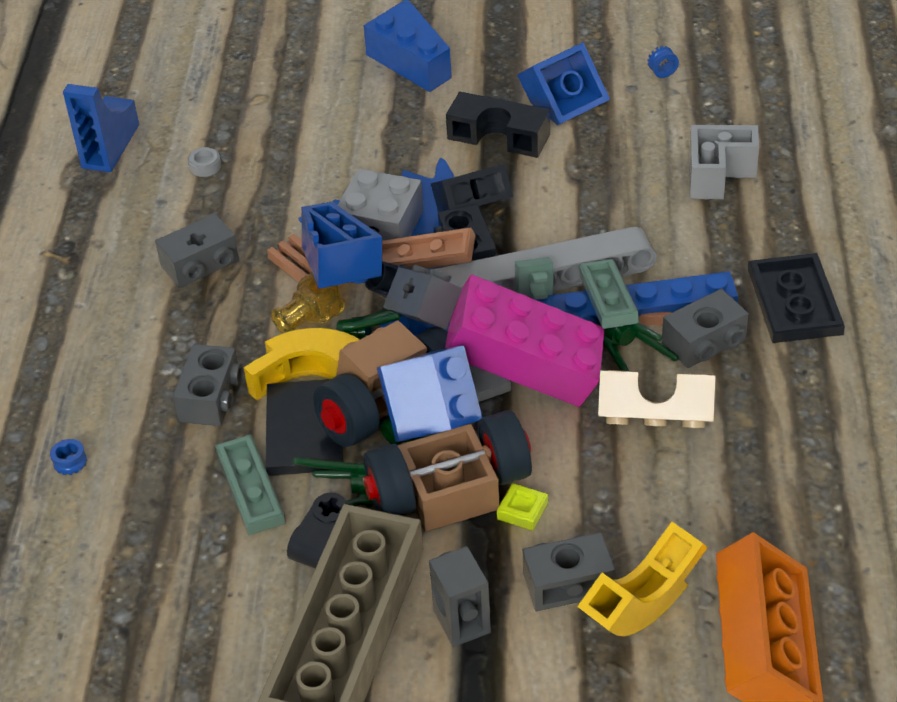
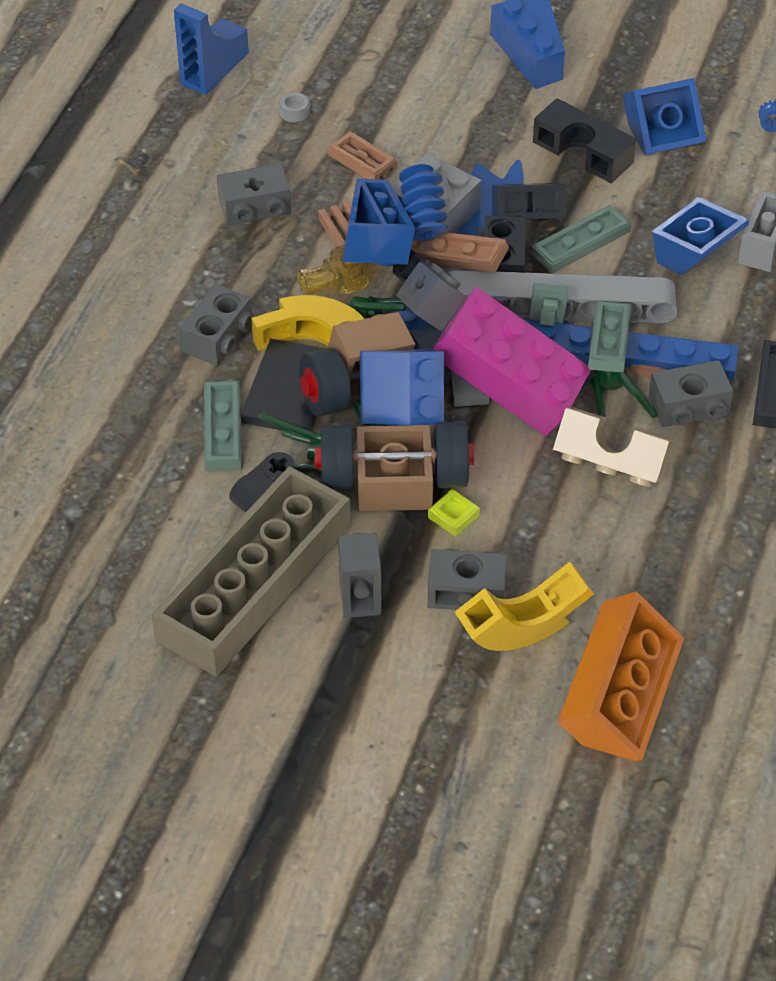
camera: 15 degrees right, 5 degrees up
blue bush [50,439,87,475] -> none
none -> nougat tile [328,131,398,180]
none -> blue piece [399,164,449,241]
none -> sand green tile [531,205,631,273]
none -> blue slope [652,197,749,275]

